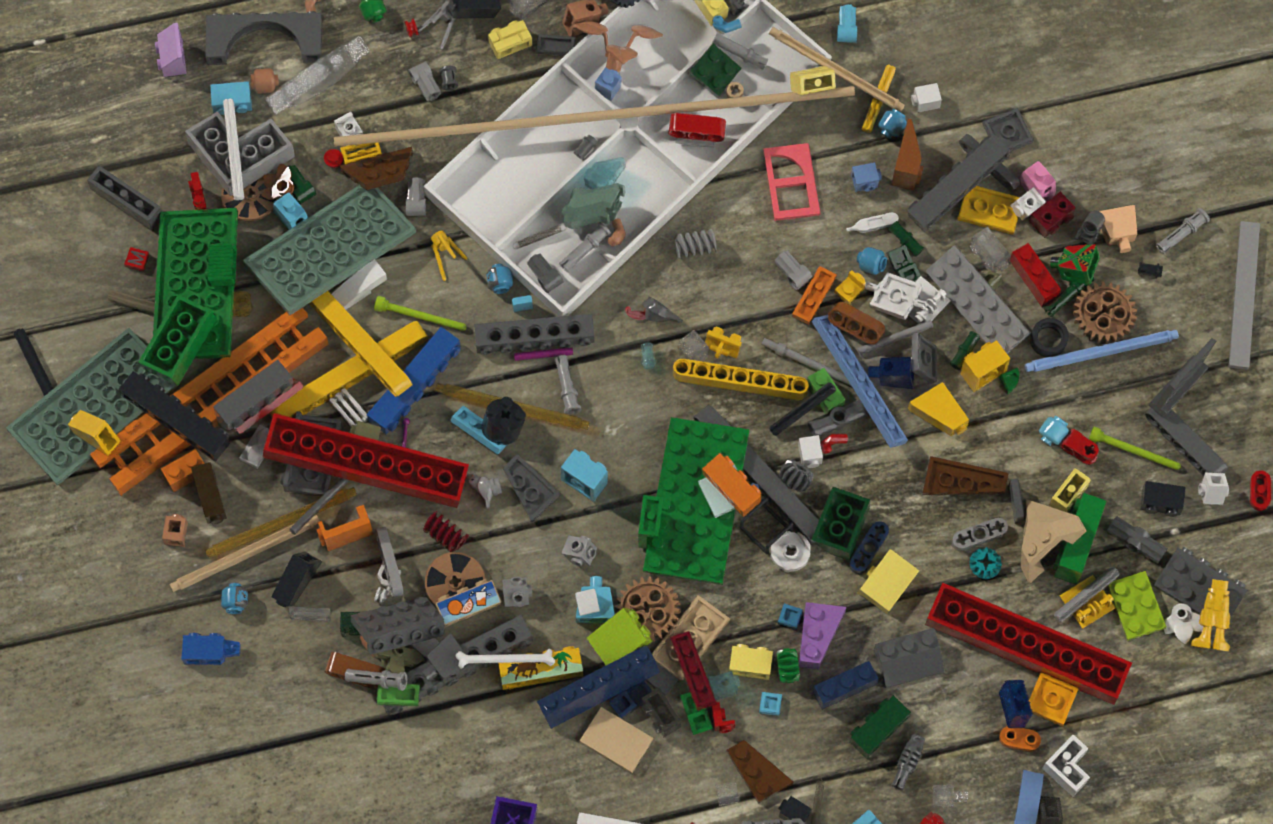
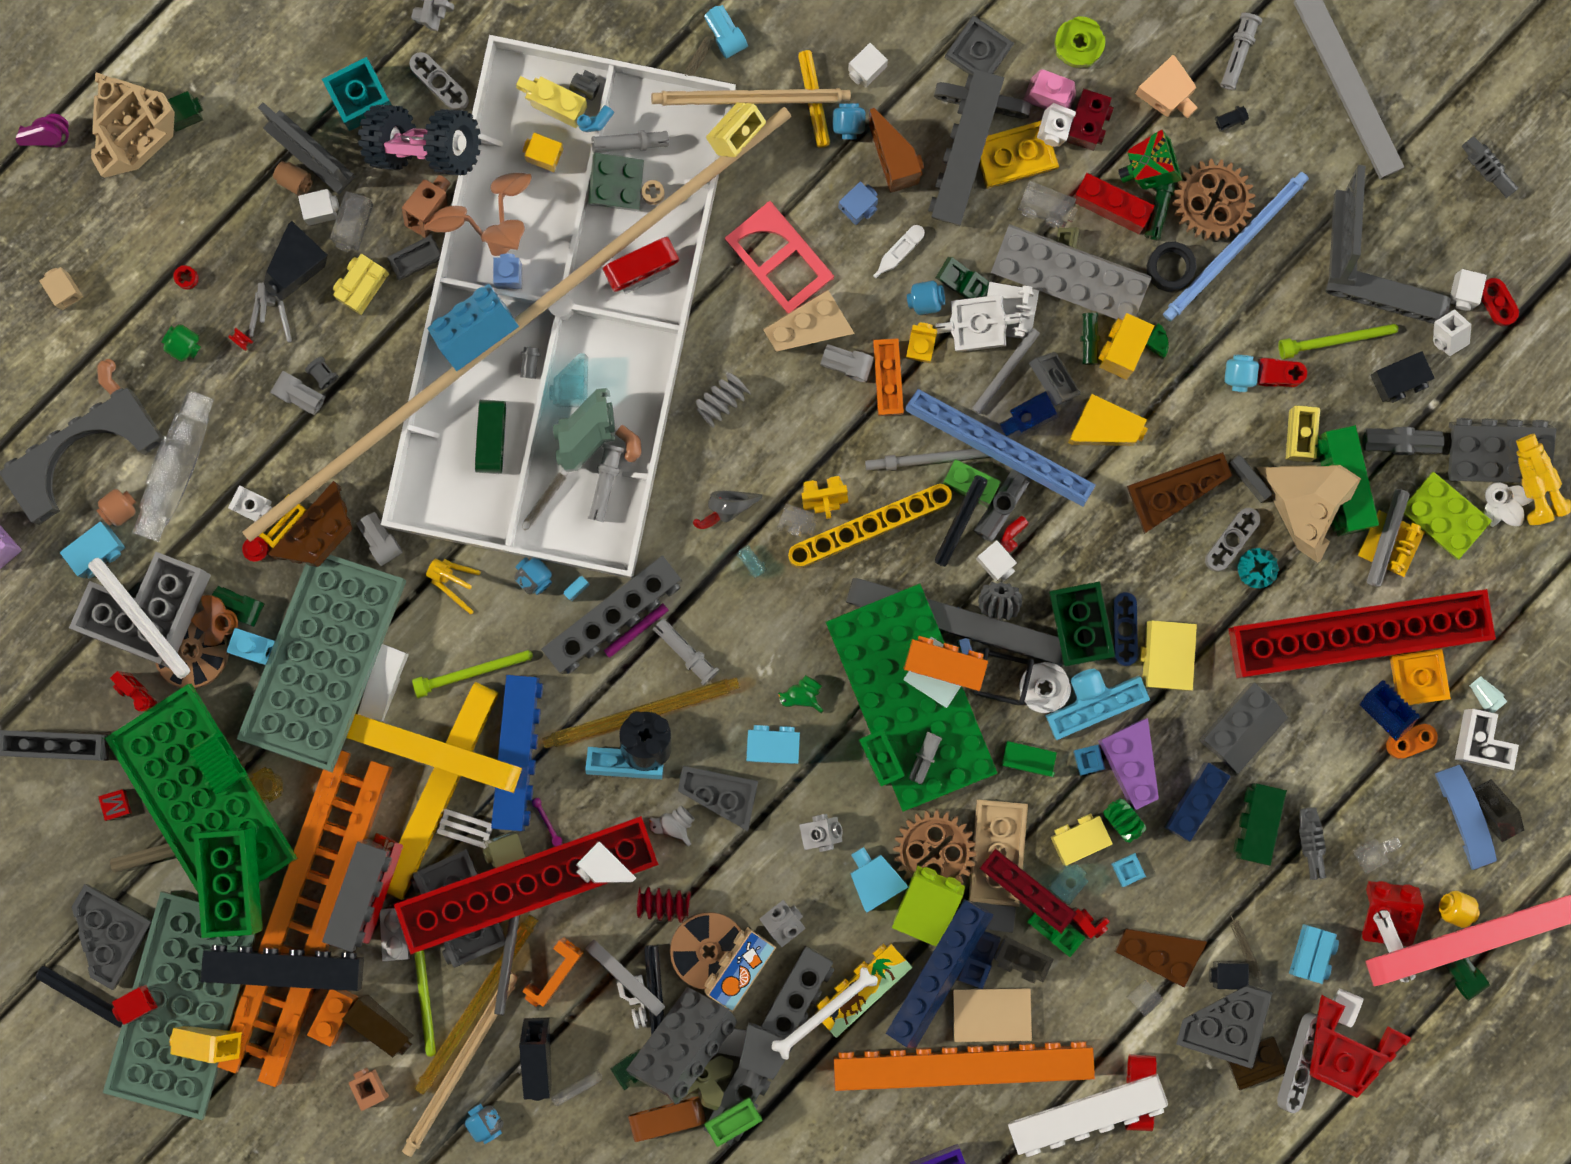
camera: 30 degrees left, 15 degrees up
light grey pin [345,668,408,691] -> none
dark grey piece [527,253,564,293] -> none
white slope [575,589,600,616] -> none
dark orange beam [828,302,886,344] -> none
dark green pin [888,221,924,257] -> none
dark grey piece [1074,210,1105,245] -> none
none -> dark grey plate [72,884,152,990]
none -> red brick [112,985,158,1025]
none -> lime piece [414,950,436,1057]
none -> dark azure brick [427,284,519,371]
none -> dark green beam [475,399,506,474]
none -> yellow brick [522,133,564,172]
none -> white slope [576,842,636,883]
none -> black axle [644,945,664,1035]
none -> tan wedge [762,290,855,352]
none -> green animal [778,675,824,714]
none -> orange brick [833,1041,1095,1091]
none -> light grey axle [909,732,942,784]
none -> green panel [1001,741,1057,777]
none -> medium azure plate [1045,669,1150,740]
none -> lime plate [1055,16,1105,68]
none -> white brick [1450,269,1487,311]
none -> light aqua cone [1469,676,1507,713]

